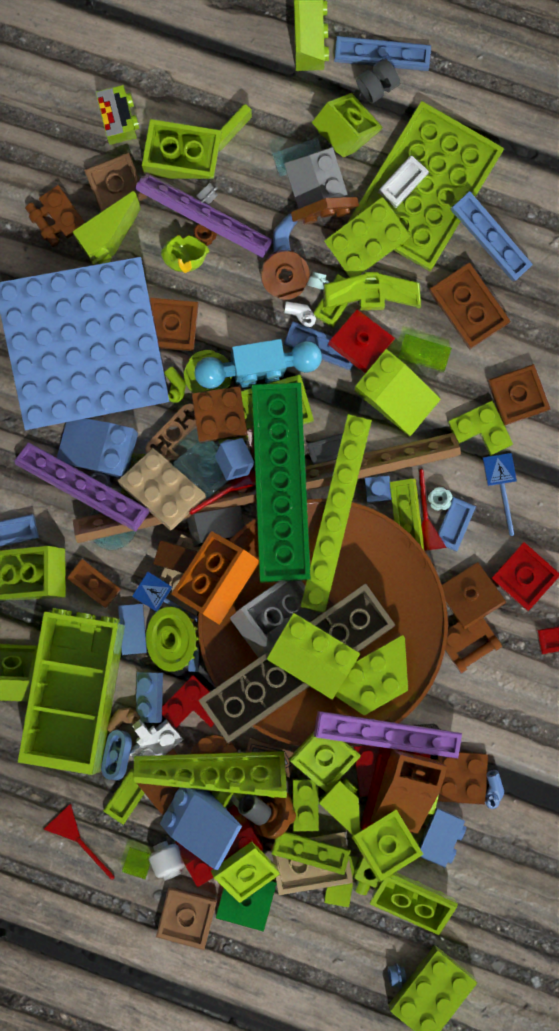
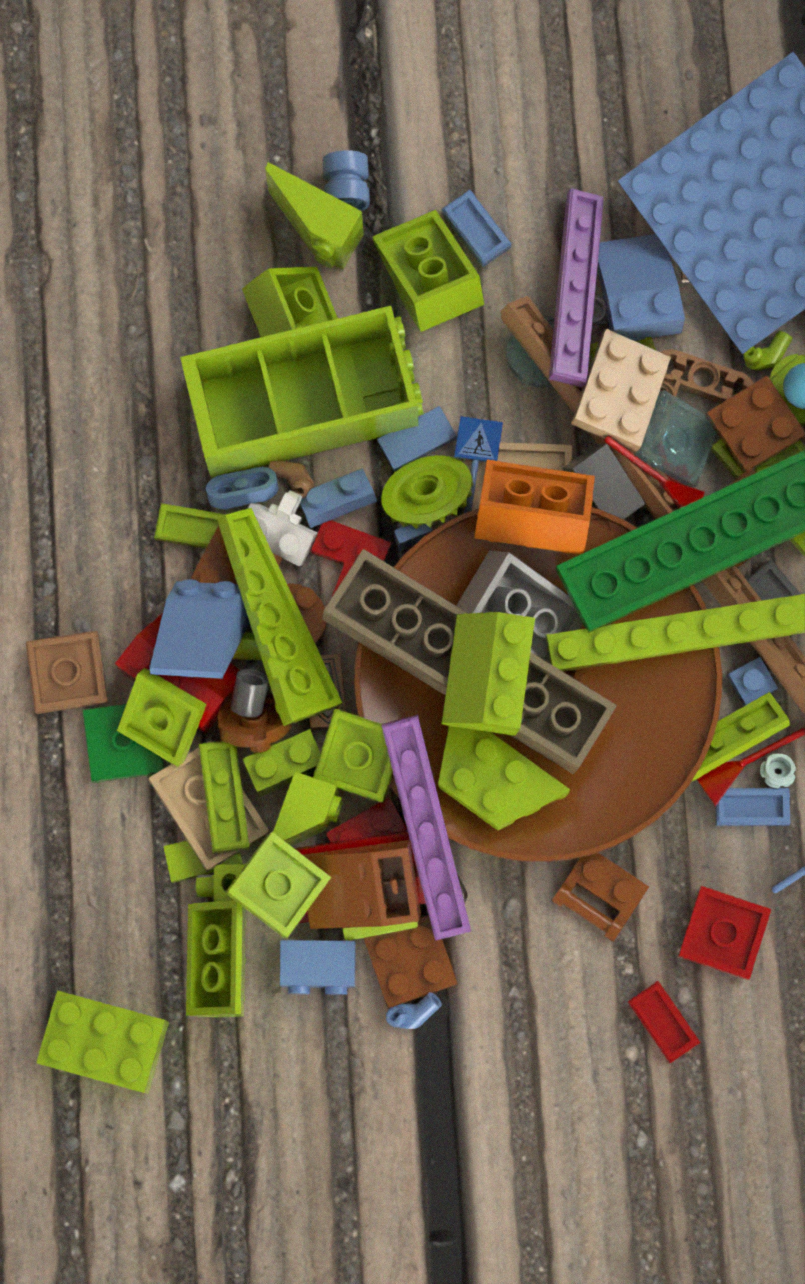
camera: 65 degrees right, 5 degrees down
red piece [44,804,115,880] -> none
dark orange plate [67,559,121,609] -> none
clear neon green tile [122,847,151,879] -> none
white head [149,841,185,881] -> none
reddish brown tile [153,540,198,573] -> none
medium blue brick [215,438,254,481] -> none
medium blue plate [388,963,406,989] -> none
dark orange plate [442,562,506,630] -> none

